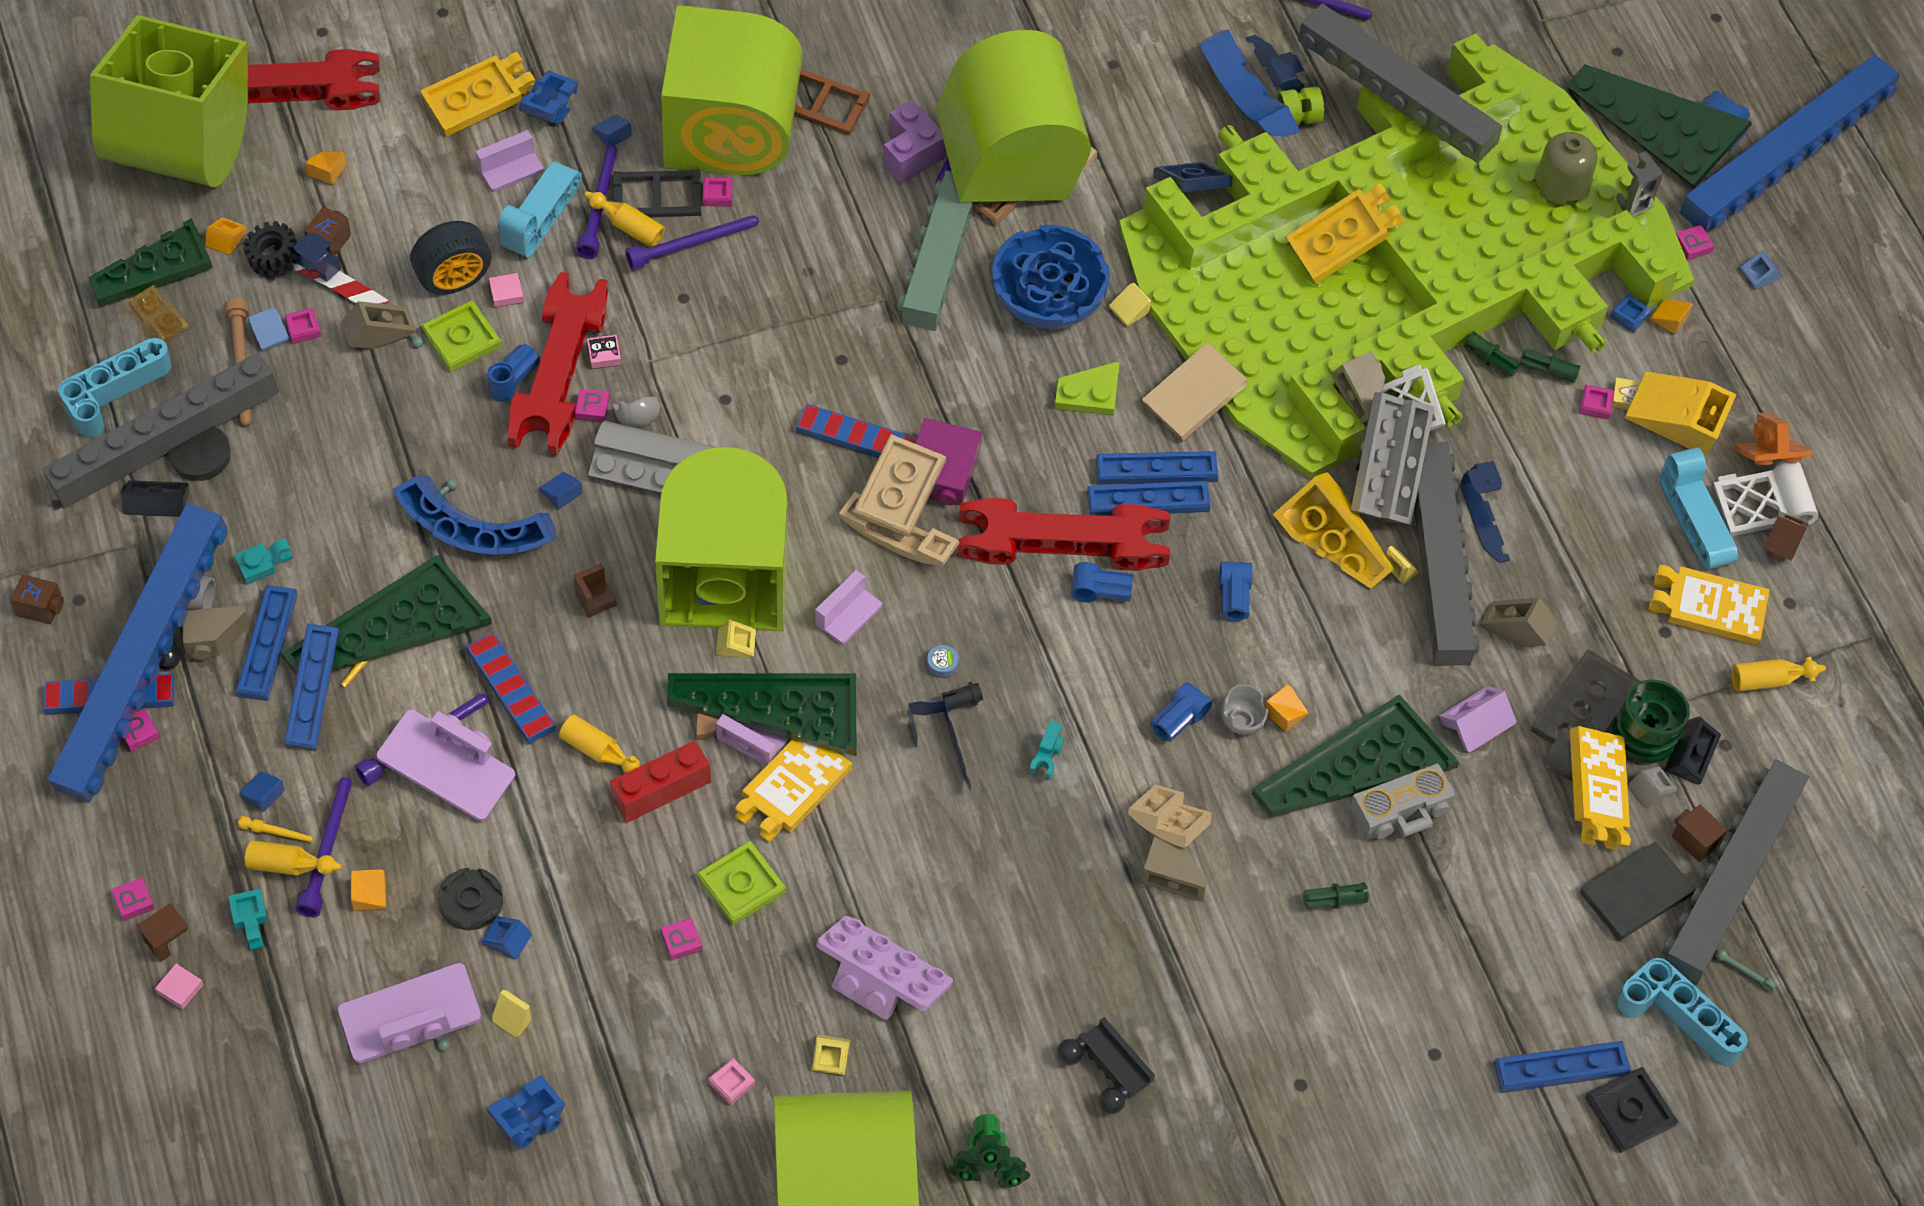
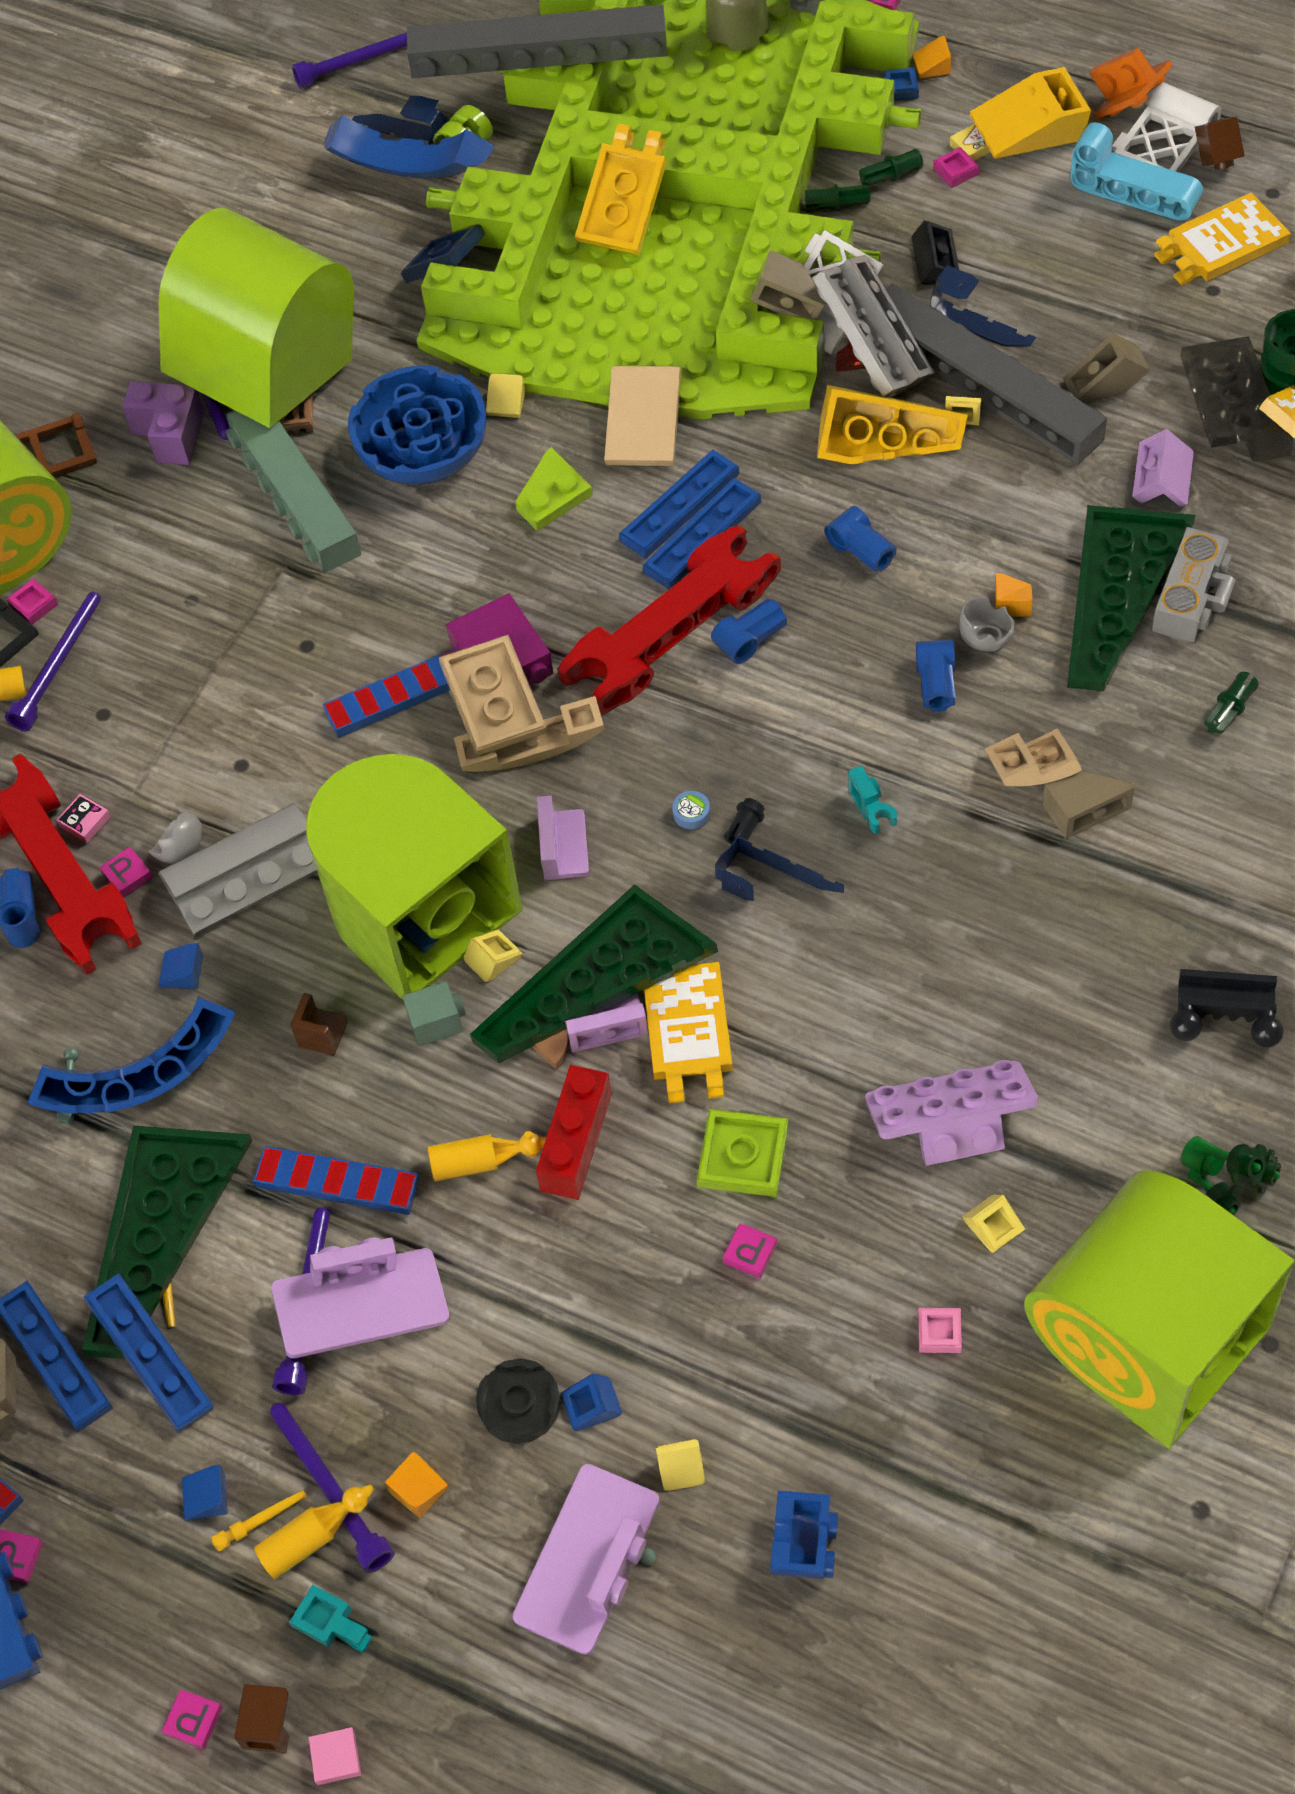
camera: 35 degrees left, 0 degrees up
none -> sand green brick [402,981,466,1046]
none -> black slope [912,220,959,285]

